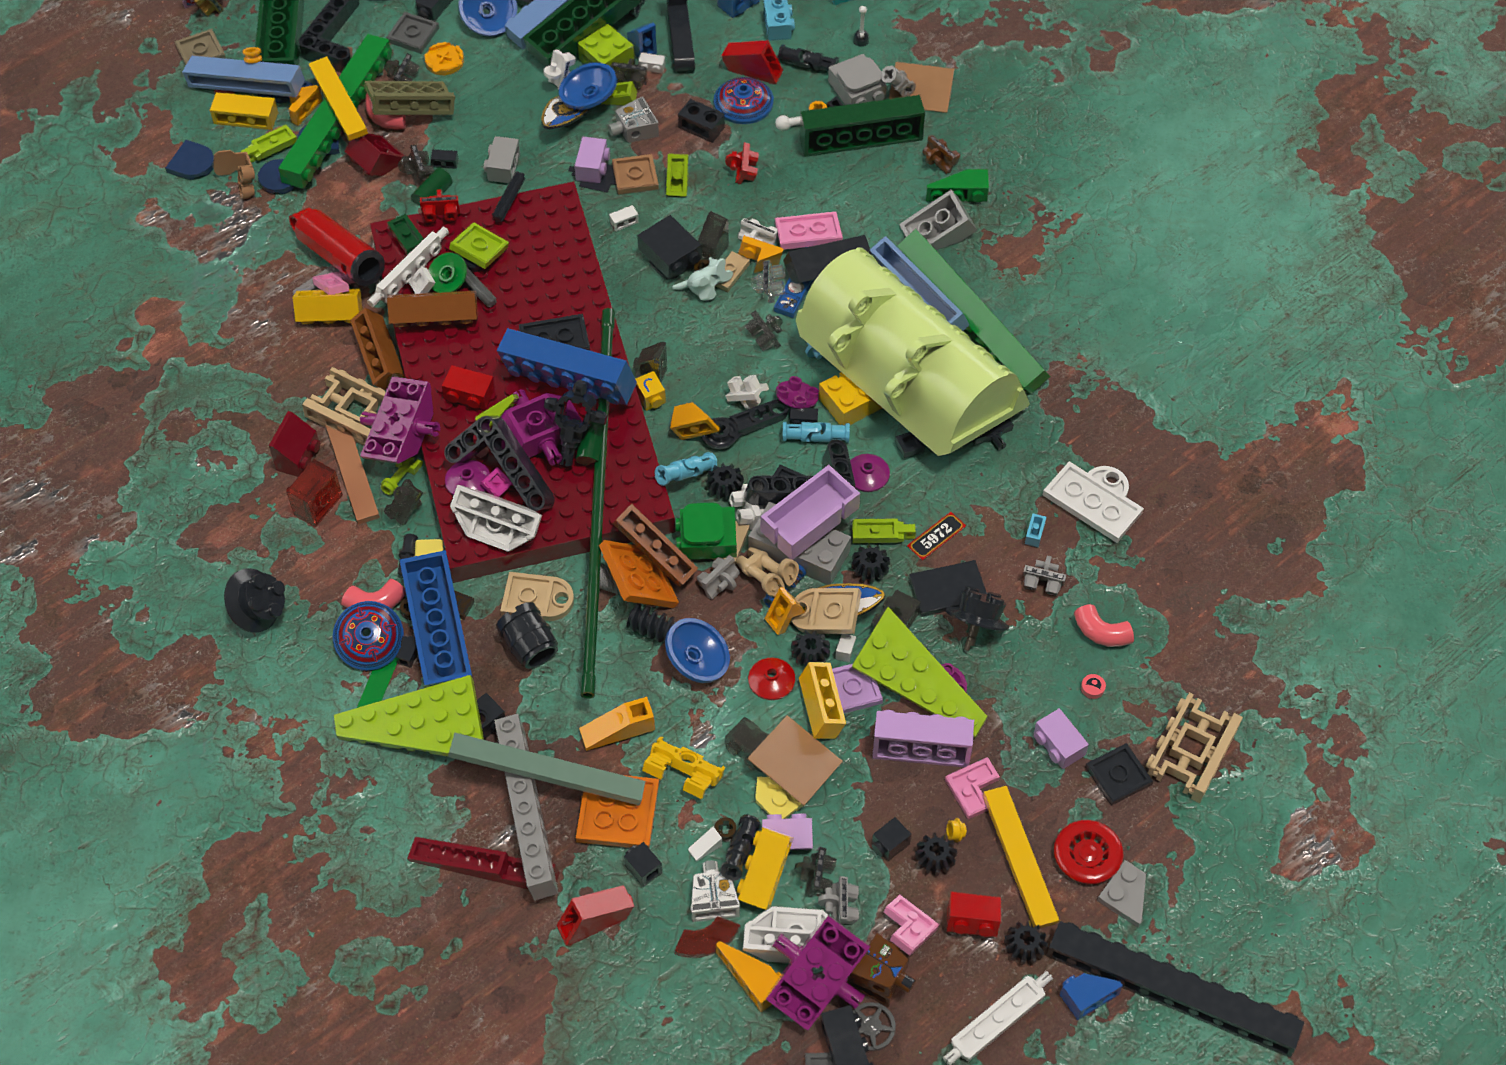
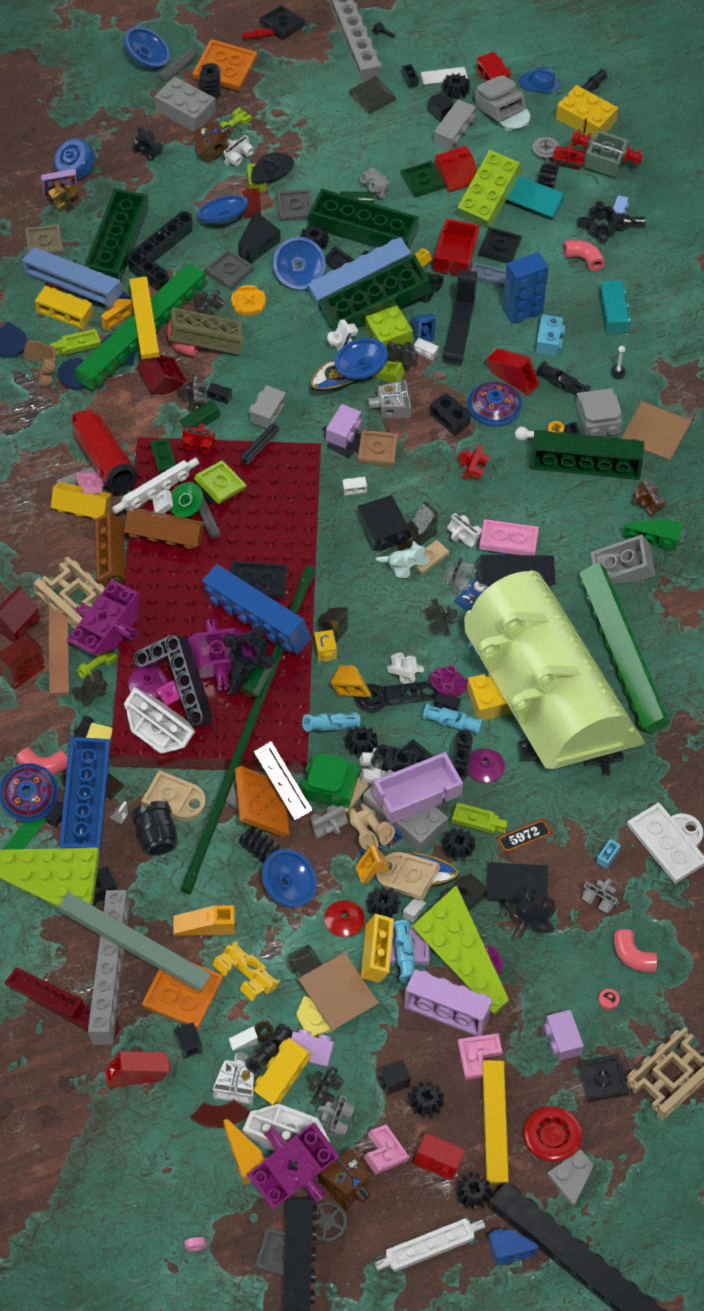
camera: 15 degrees right, 0 degrees up
light orange bush [243,47,262,63] -> none
red brick [442,365,495,410] -> none
lime slope [475,394,519,428] -> none
lime slope [666,153,689,196] -> none
light orange slope [738,235,784,273] -> none
medium blue brick [870,236,970,331] -> none
light grey connector [881,66,916,97] -> none
yellow plate [946,818,966,842] -> none
none -> white piece [109,801,128,824]
none -> medium azure piece [393,920,416,983]

